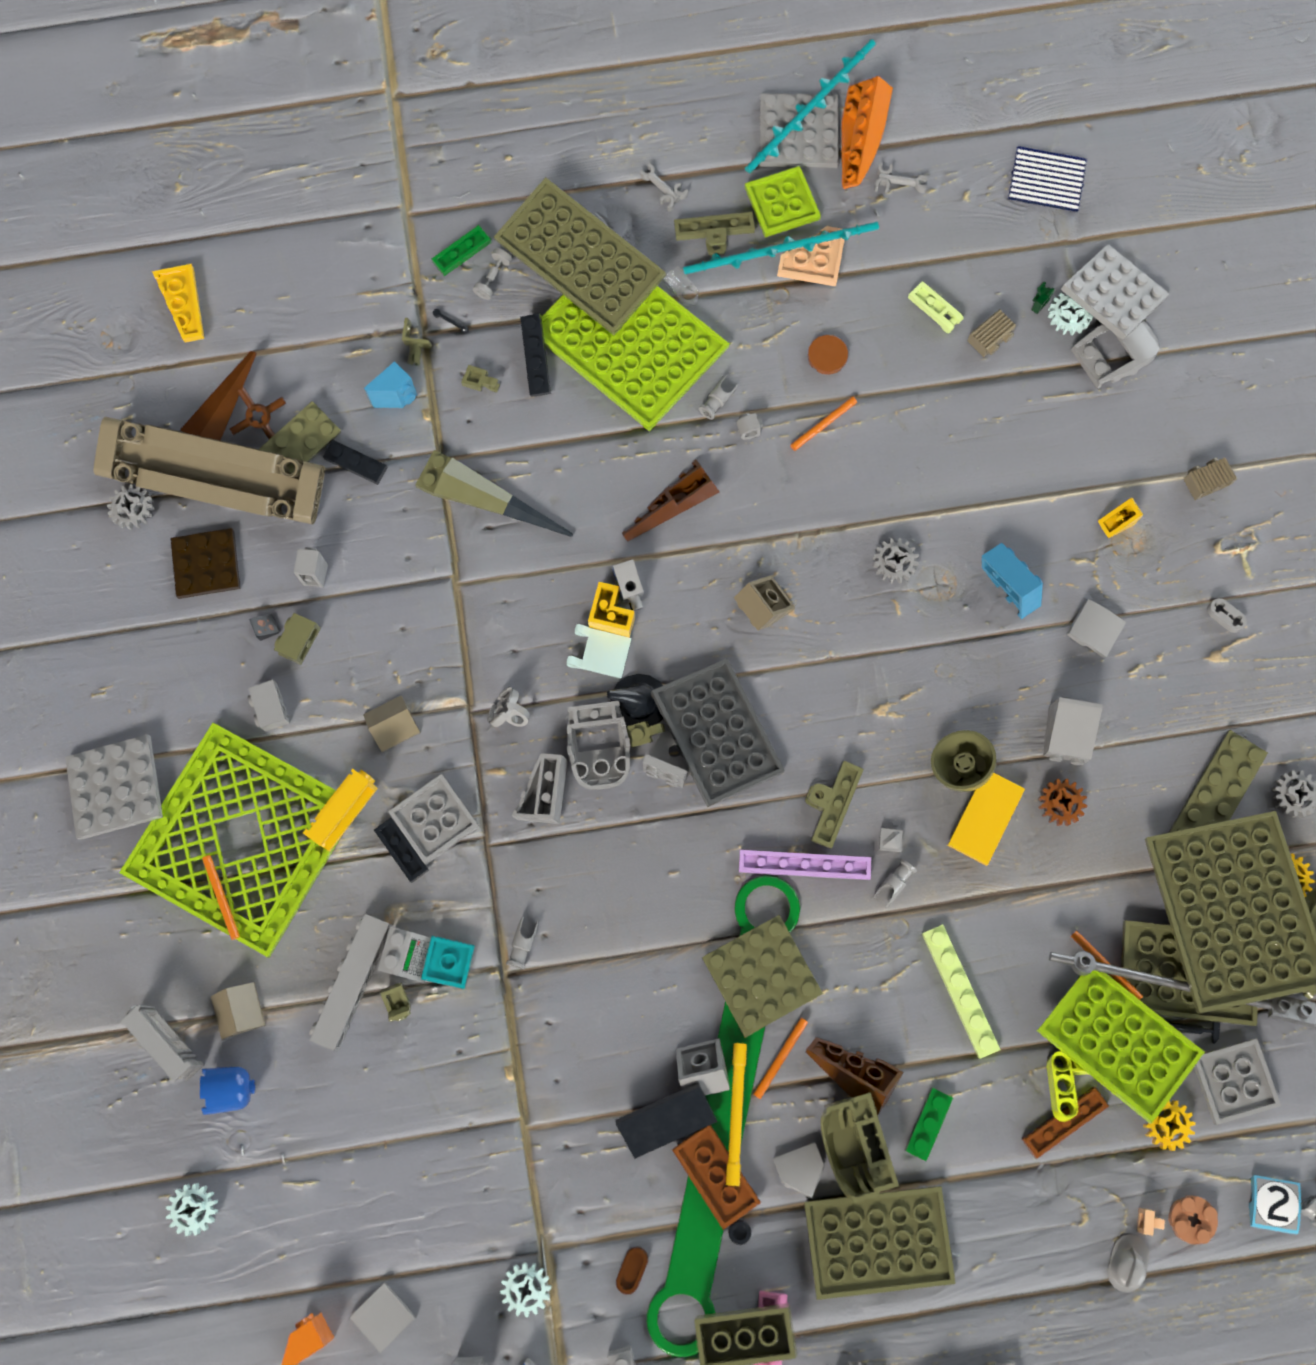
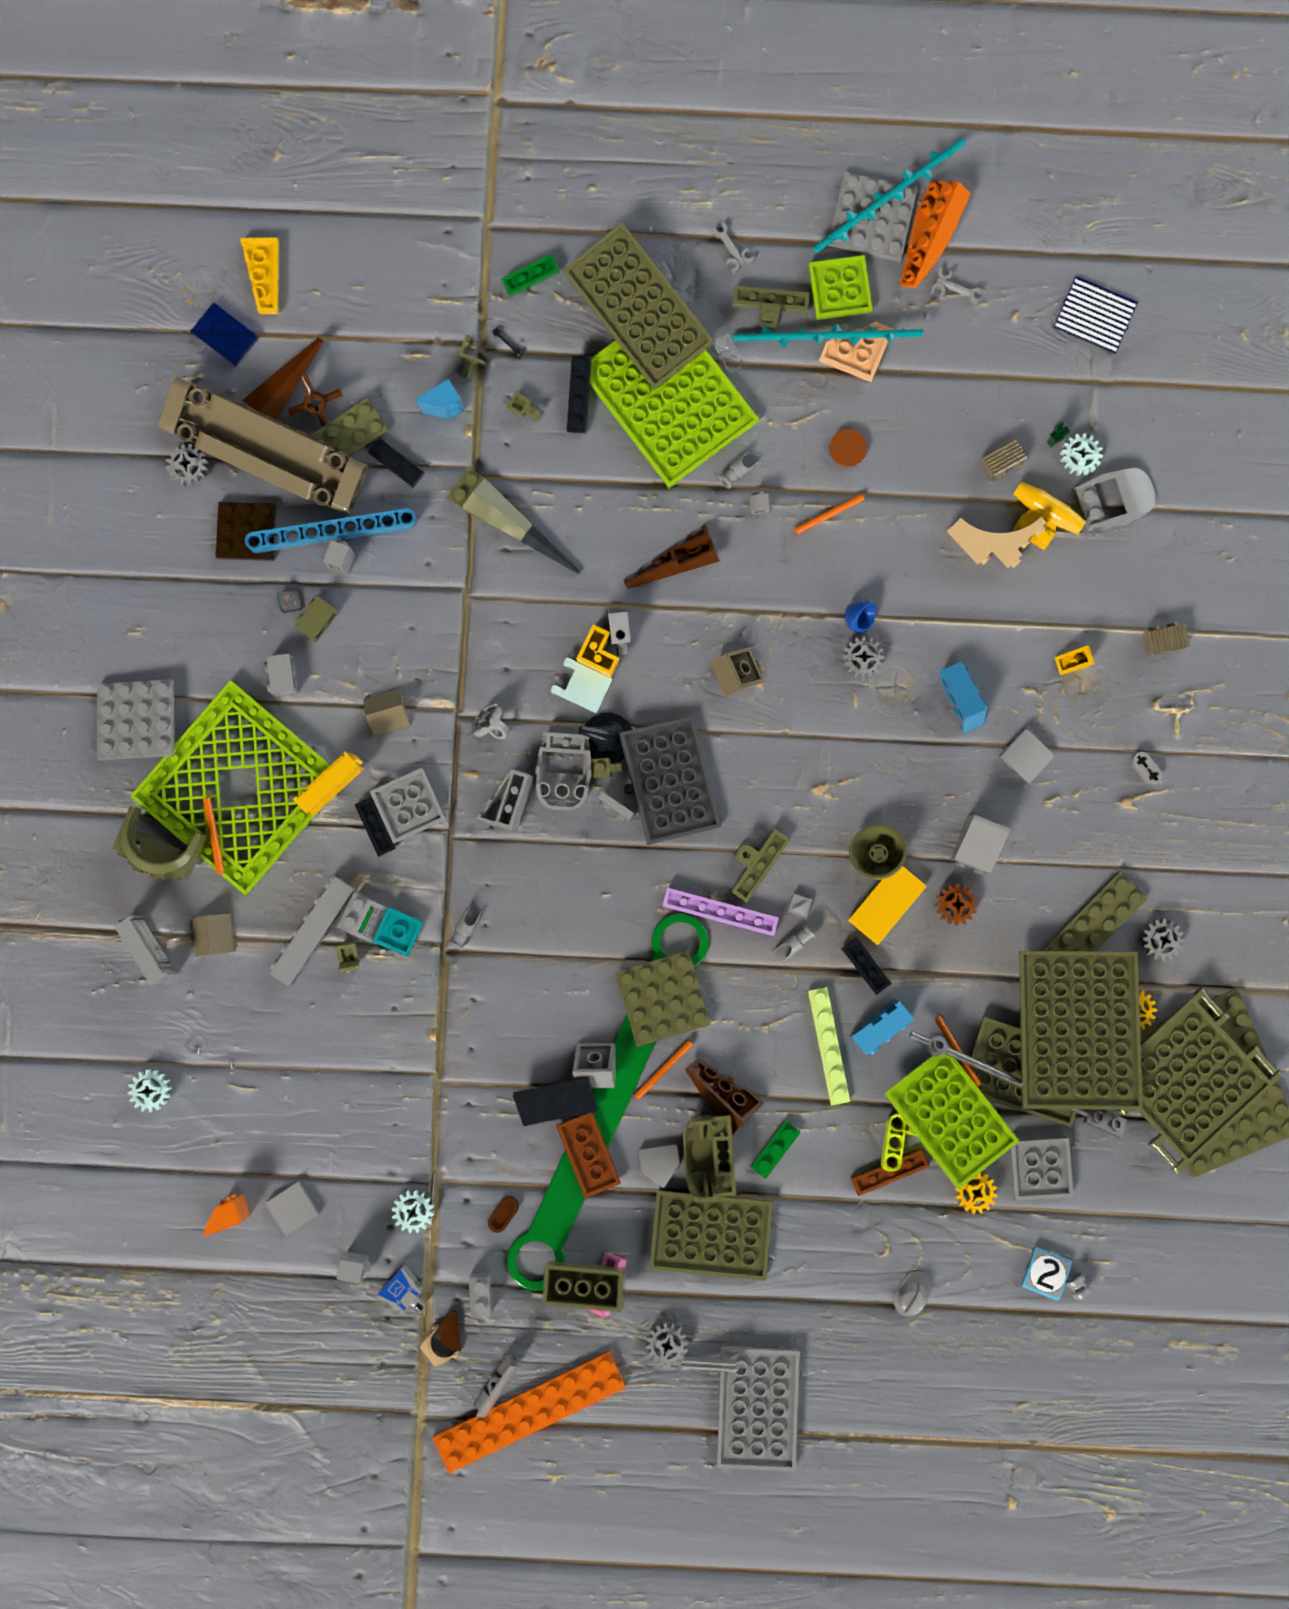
camera: 10 degrees right, 10 degrees up
blue cylinder [200,1067,256,1115] -> none
light grey wheel [473,248,512,300] -> none
yellow piece [726,1043,747,1186] -> none
black tile [728,1220,751,1245] -> none
yellowish green plate [908,281,963,333] -> none
light grey plate [1061,244,1169,340] -> none
light nougat tile [1137,1208,1165,1235] -> none
black piece [1168,1022,1220,1044] -> none
nougat plate [1169,1195,1218,1245] -> none
none -> olive piece [112,806,207,881]
none -> clear blue tile [190,302,259,367]
none -> dark azure beam [245,508,416,553]
none -> black plate [841,937,892,995]
none -> blue hat [844,600,877,633]
none -> dark azure wedge [850,999,915,1055]
none -> tan arch [947,517,1047,569]
none -> yellow plate [1012,481,1086,550]

